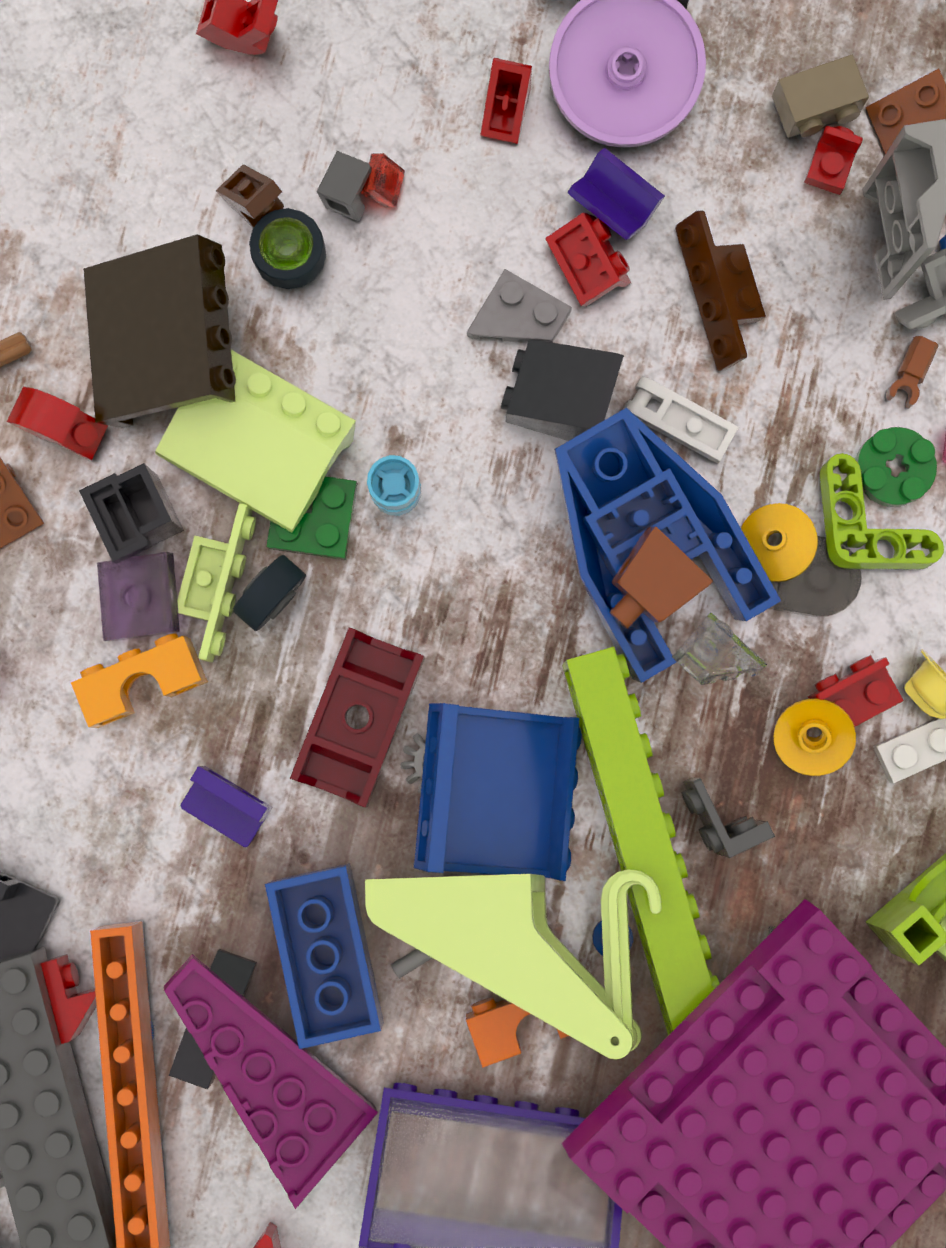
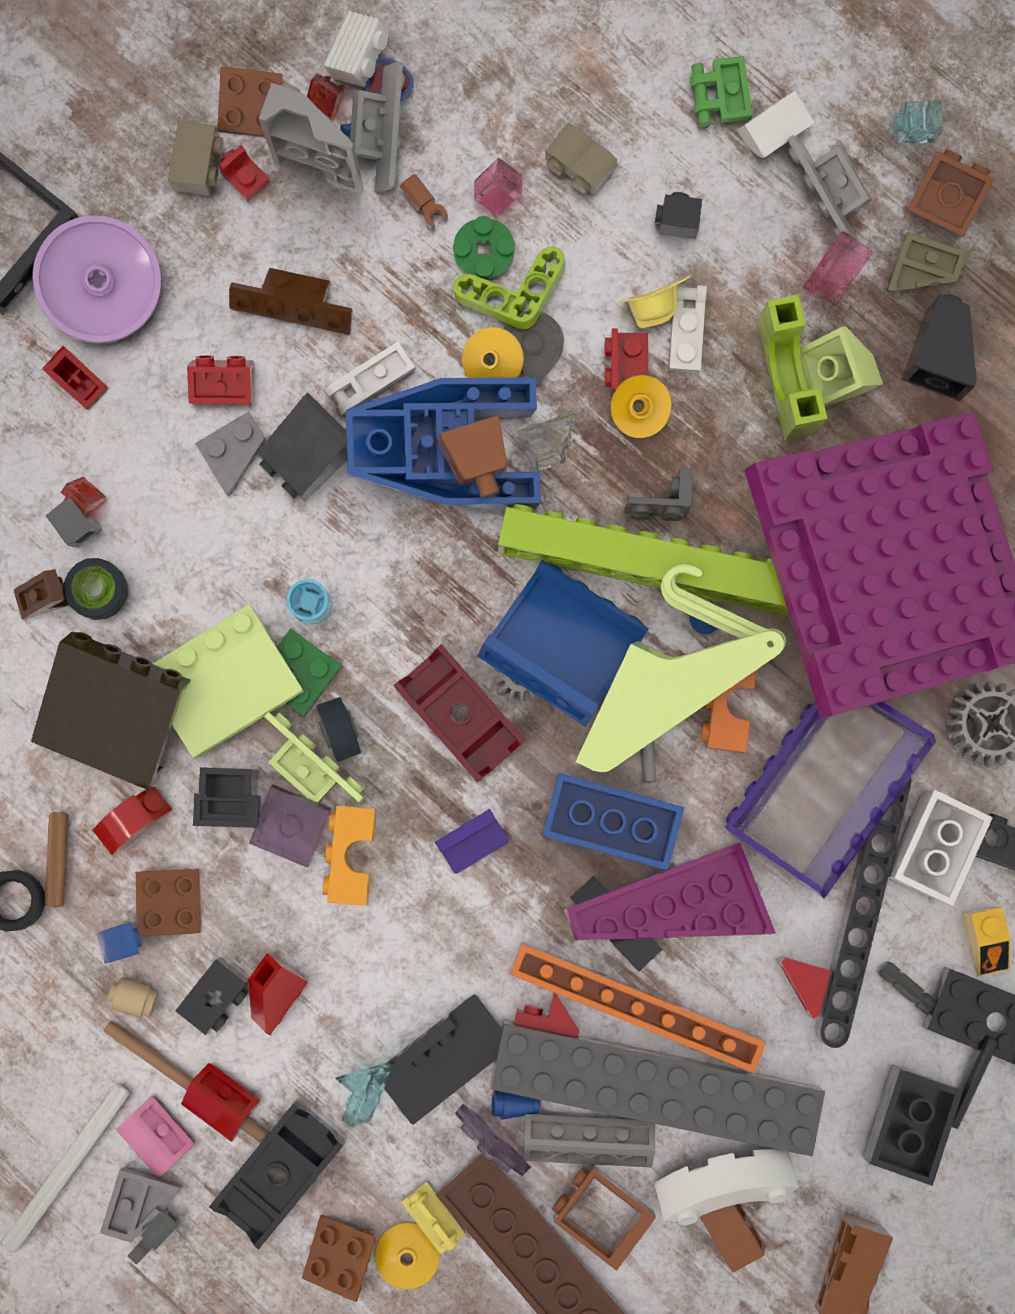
camera: 65 degrees left, 0 degrees up
dark purple panel [568,148,665,240] -> none

